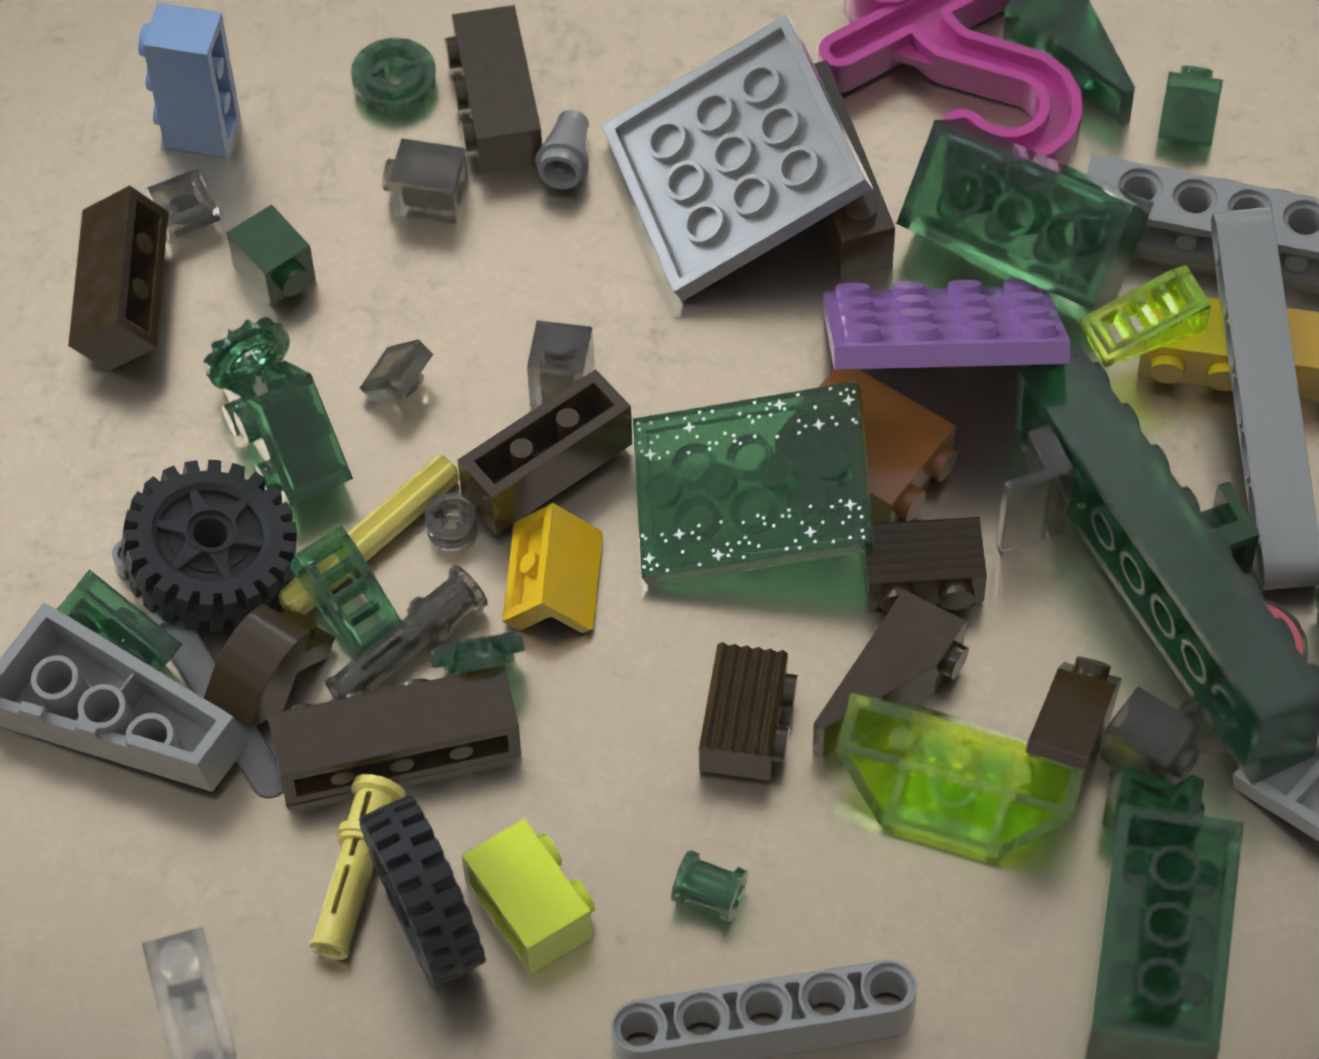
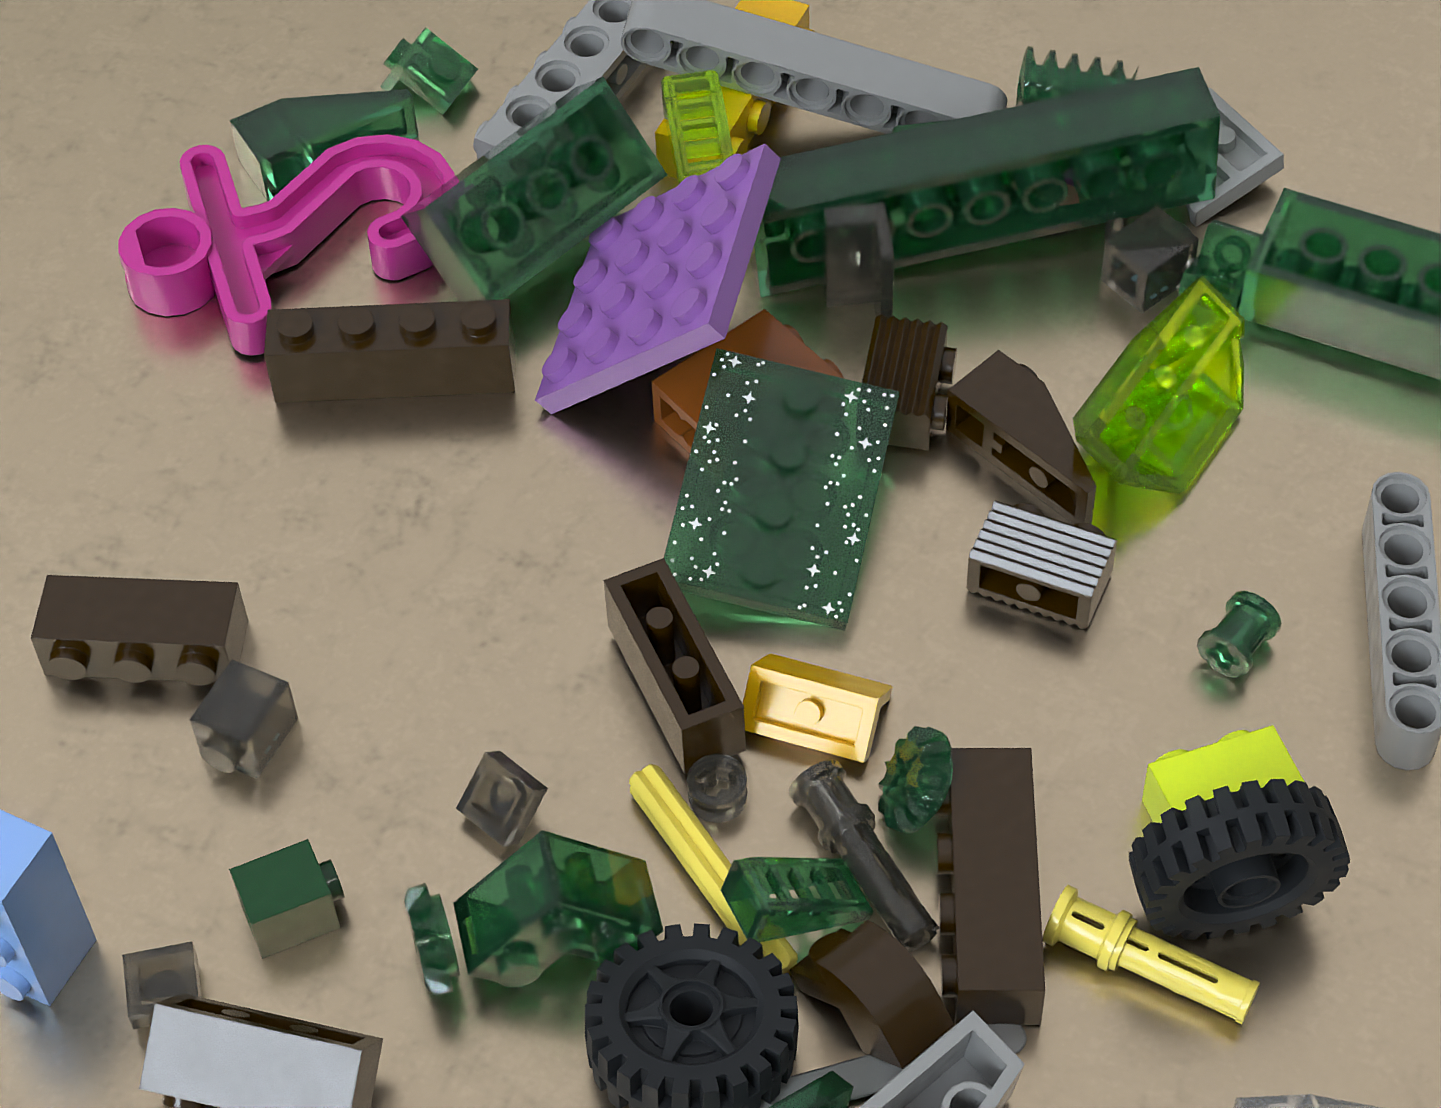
camera: 75 degrees left, 5 degrees down
clear green gear [351,38,436,112] -> none
clear smoke brick [527,320,595,406] -> none
light grey cone [535,110,589,189] -> none
light grey plate [602,14,873,301] -> none
dark brown slope [1025,656,1122,770] -> none

